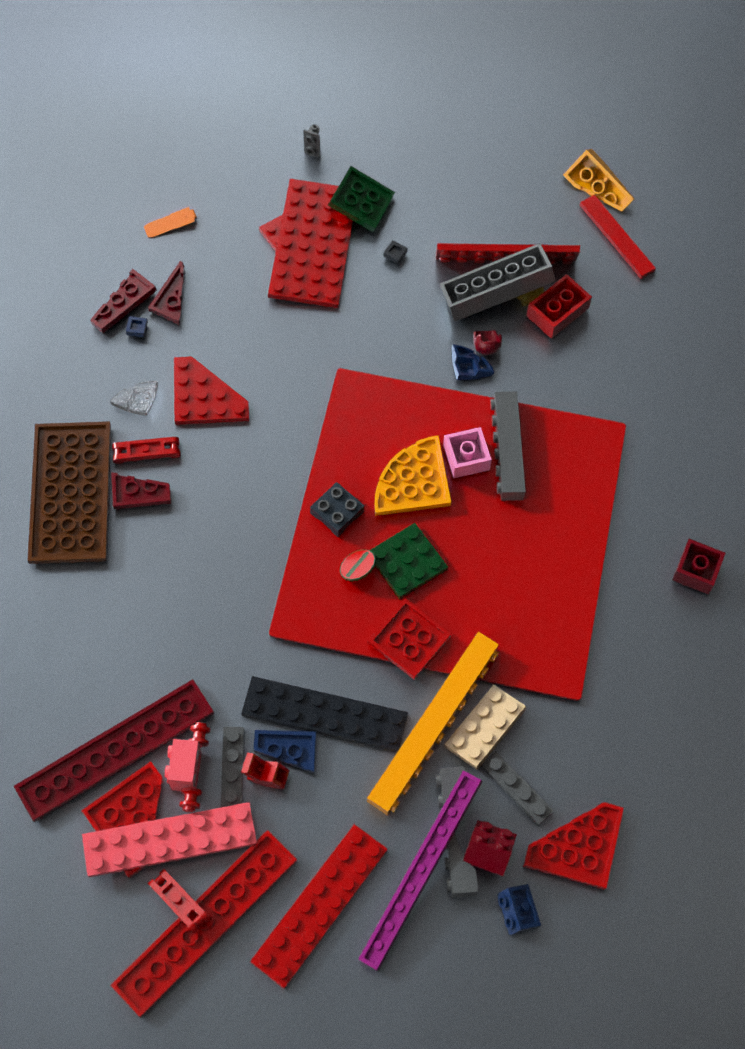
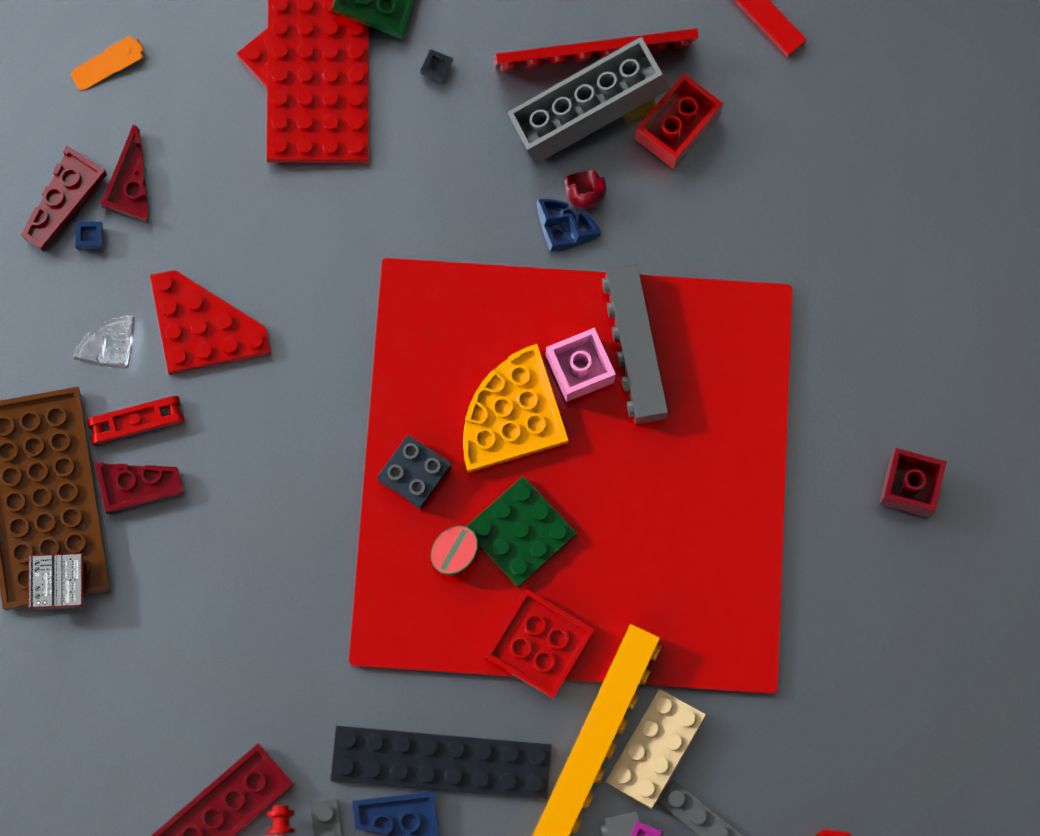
camera: 10 degrees left, 10 degrees up
none -> light grey tile [28,553,84,610]

